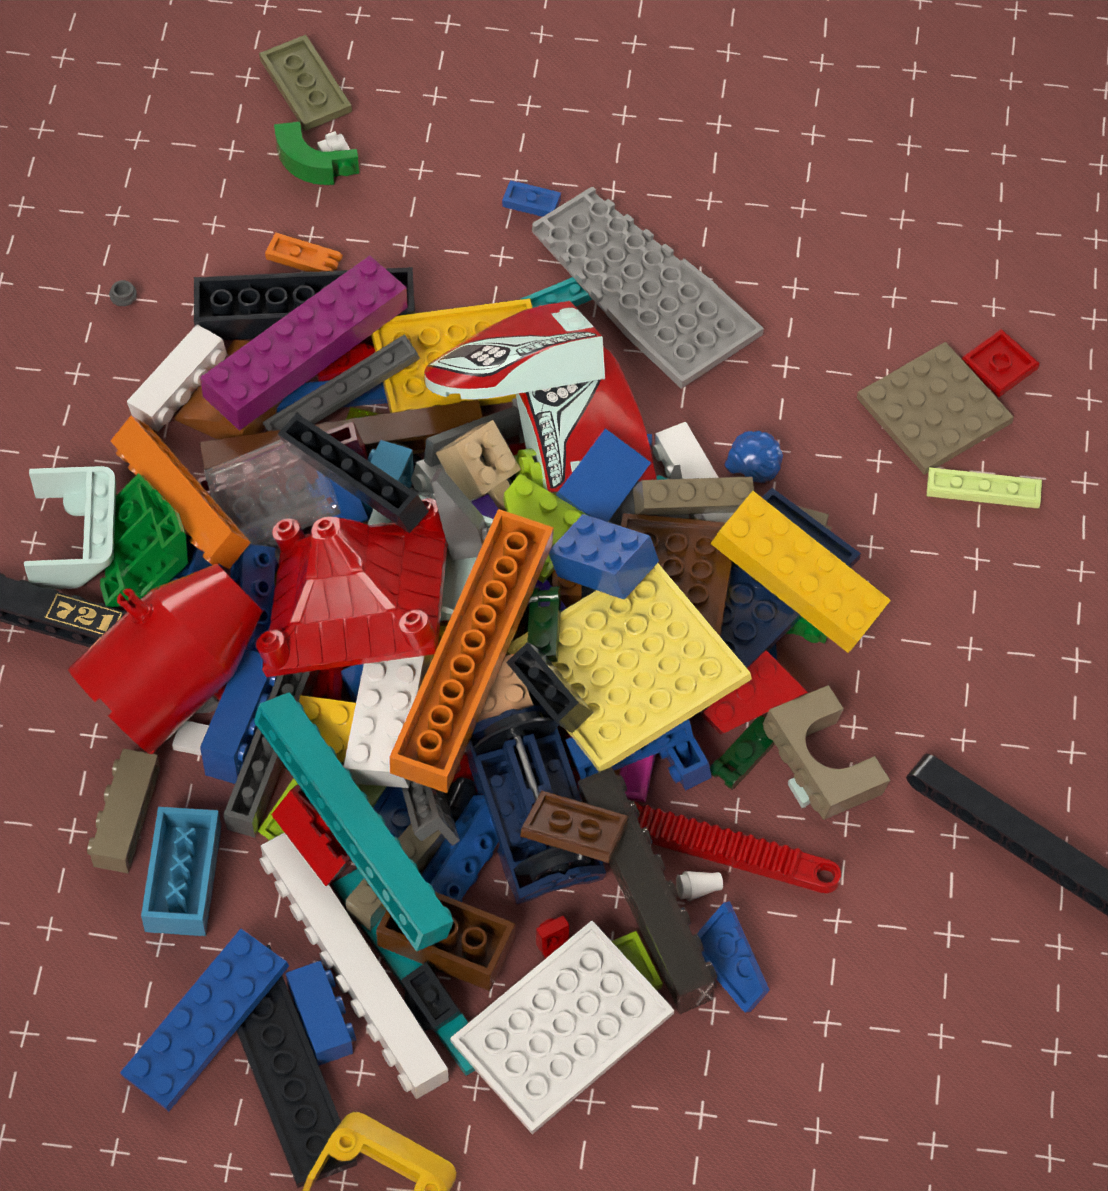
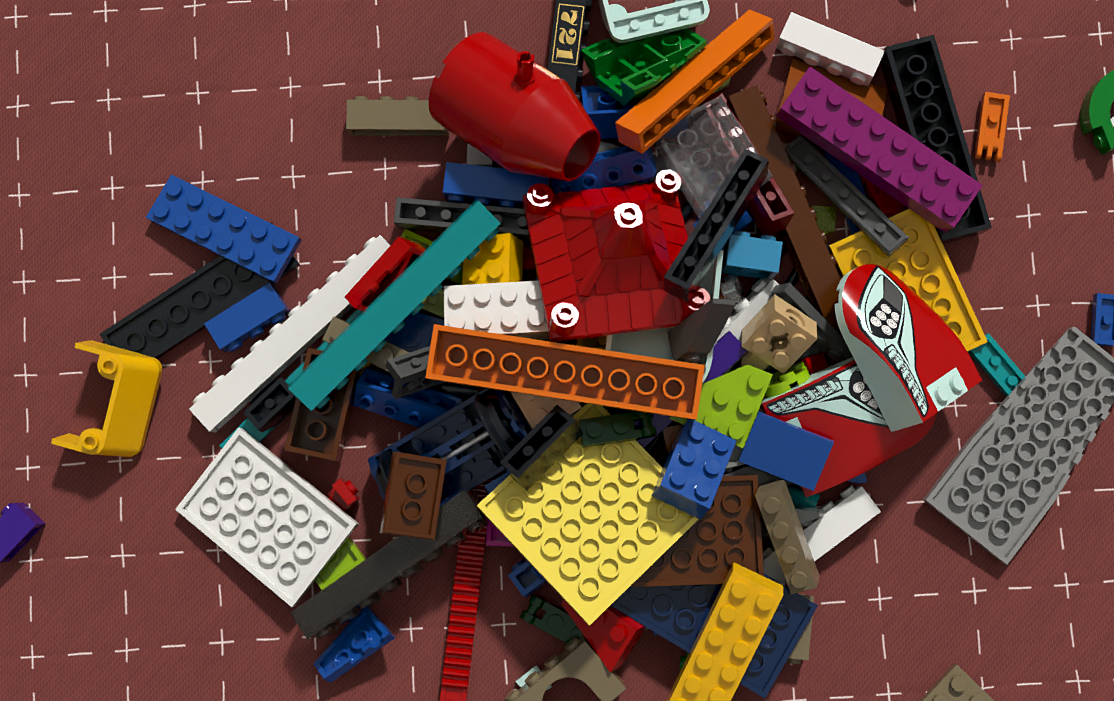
camera: 80 degrees right, 25 degrees up
dark azure brick [141,807,222,936] -> none
white cone [676,871,723,901] -> none
blue hair [724,431,783,483] -> none

